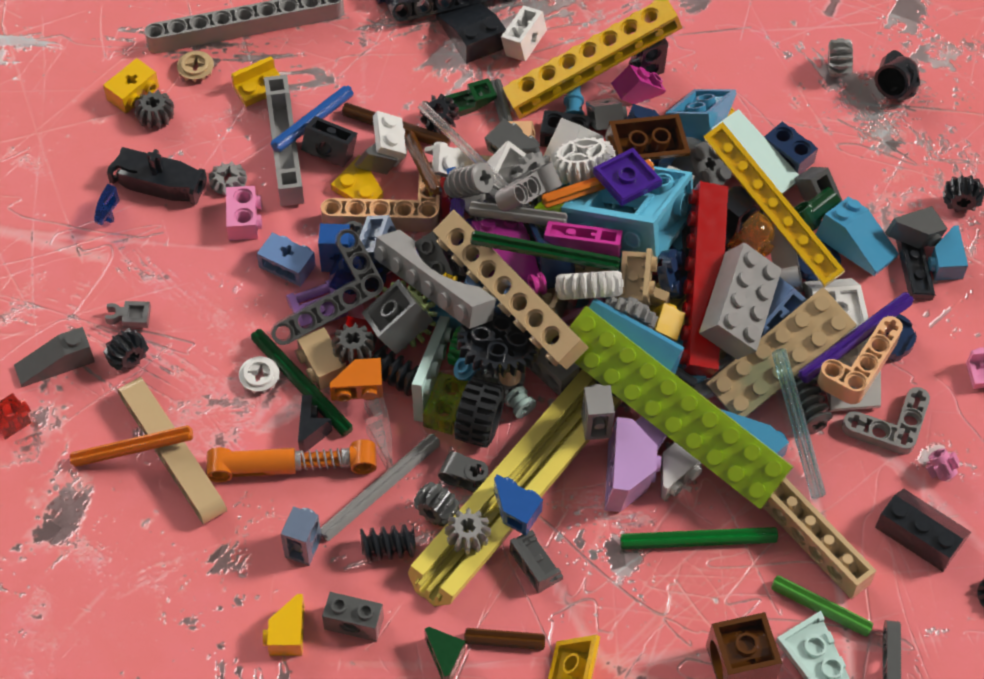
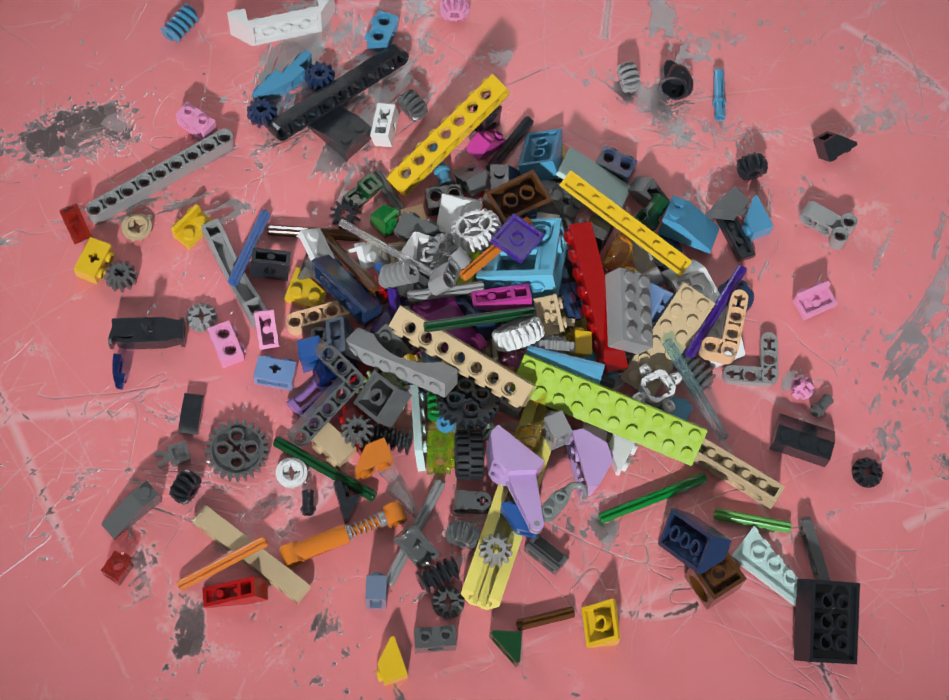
camera: 25 degrees left, 10 degrees up
none -> clear red slope [59,203,92,245]
none -> black slope [178,393,204,435]
none -> red slope [202,576,268,608]
none -> dark grey gear [205,419,270,483]
none -> bright pink slope [254,309,279,350]
none -> black pin [300,489,316,516]
none -> dark blue slope [311,255,382,328]
none -> green slope [370,205,399,238]
none -> dark grey hinge [393,525,441,569]
none -> dark grey gear [398,90,428,121]
none -> dark grey gear [432,586,464,619]
none -> black axle [485,116,534,172]
none -> lavender slope [485,425,588,534]
none -> clear yellow slope [512,421,545,453]
none -> white piece [632,364,682,413]
none -> dark blue slope [658,508,732,574]
none -> dark azure pin [712,69,727,121]
none -> dark grey pin [810,394,834,418]

